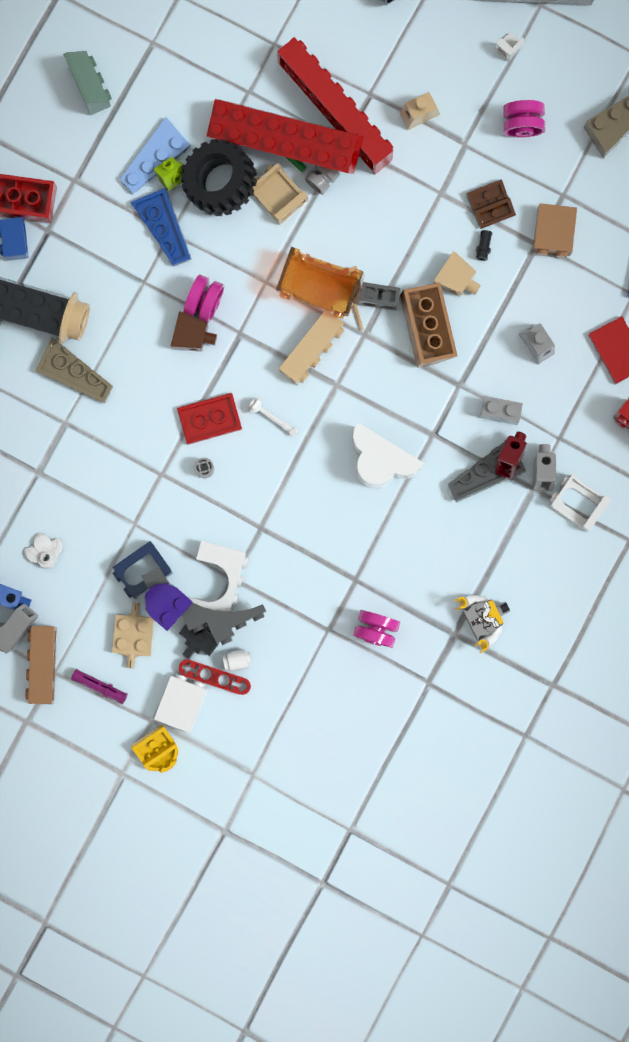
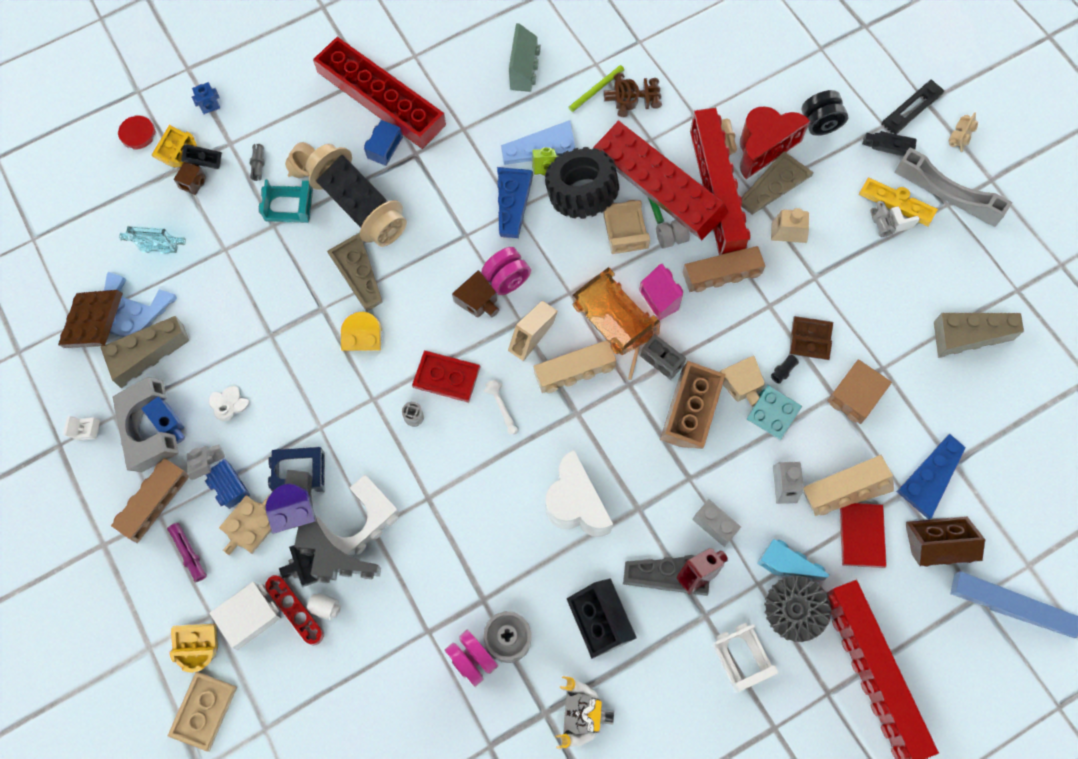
camera: 30 degrees right, 15 degrees down
dark pink wheel [503,100,545,138] -> none
light grey torso [533,444,556,491] -> none
none -> tan tile [167,672,237,752]
none -> light grey hinge [187,445,225,480]
none -> blue brick [205,459,250,509]
none -> yellow slope [341,312,382,351]
none -> light grey wheel [483,611,532,663]
none -> tan slope [508,301,558,361]
none -> black slope [566,578,637,659]
none -> lime bar [568,65,624,112]
none -> reddish brown piece [604,73,662,117]
none -> dark pink slope [639,263,683,321]
none -> medium nougat brick [682,246,765,292]
none -> tan axle [721,119,737,155]
none -> red brick [740,106,810,180]
none -> dark tan wing [741,152,814,215]
none -> teal hinge [746,385,802,440]
none -> medium azure slope [757,539,829,581]
none -> dark grey wheel [764,576,831,642]
none -> tan wedge [803,455,894,516]
none -> yellow hinge [859,177,938,227]
none -> light grey piece [870,201,896,237]

